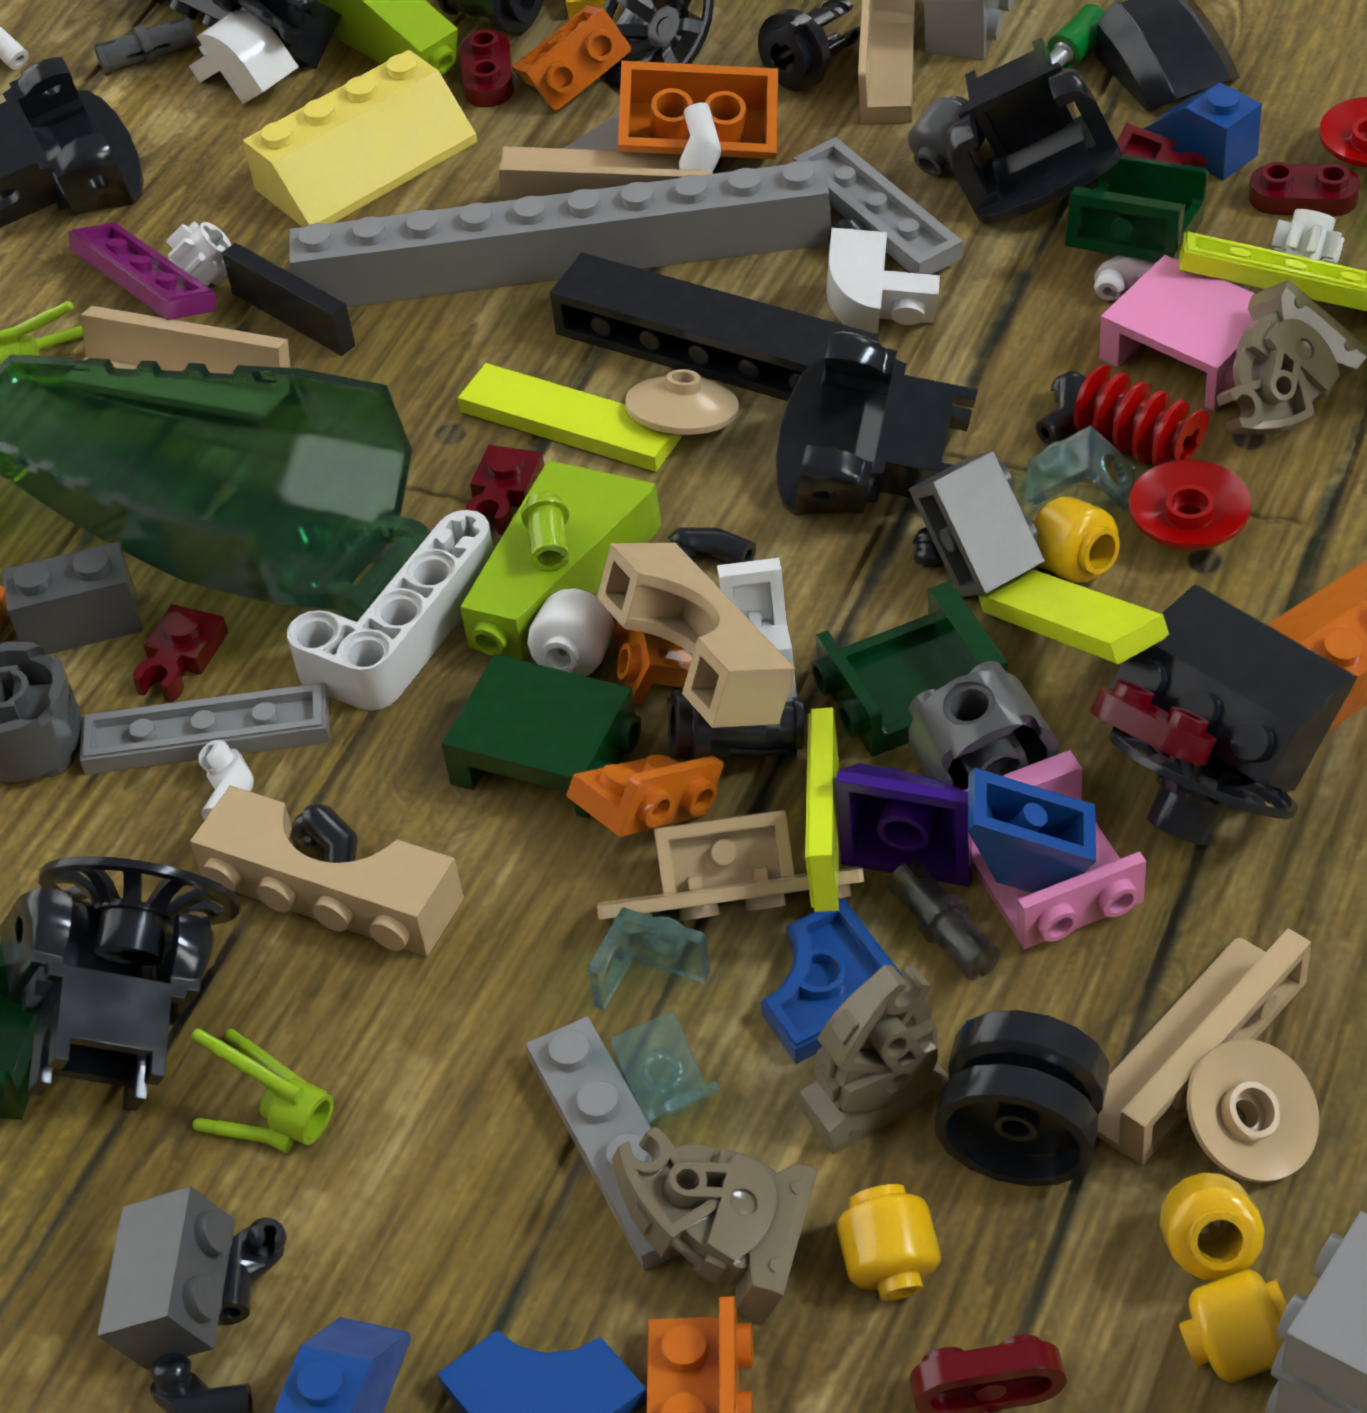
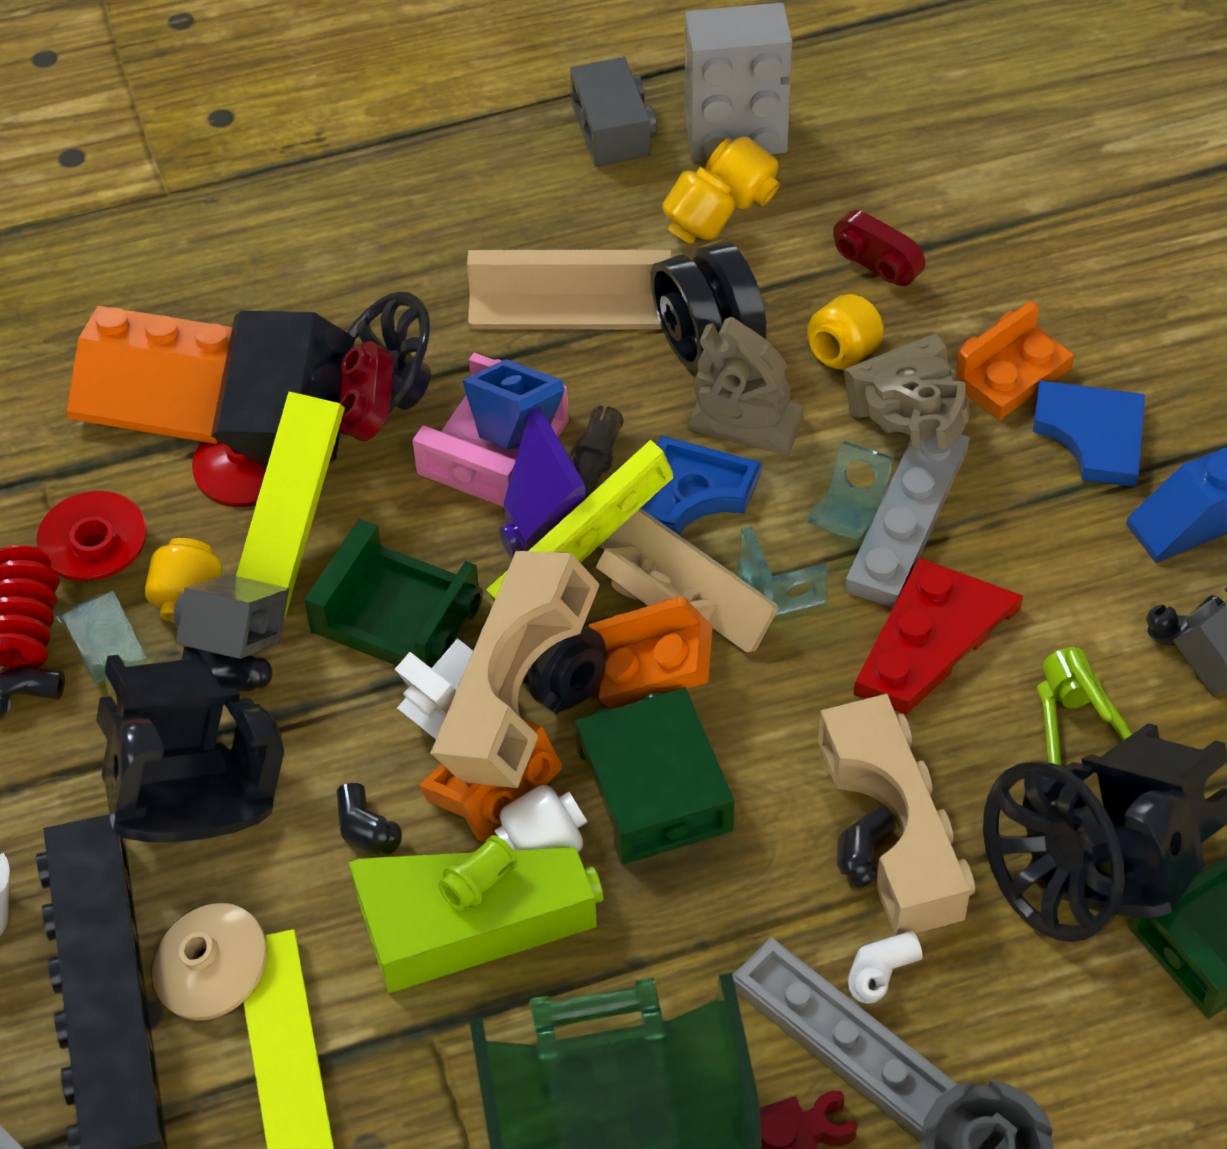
camera: 135 degrees left, 5 degrees up
white beam [287,510,494,711] -> none
dark red plate [466,445,545,535] -> none
dark grey brick [908,661,1059,790] -> none
tan dish [1186,1039,1319,1183] -> none
none -> red wing [854,558,1023,715]

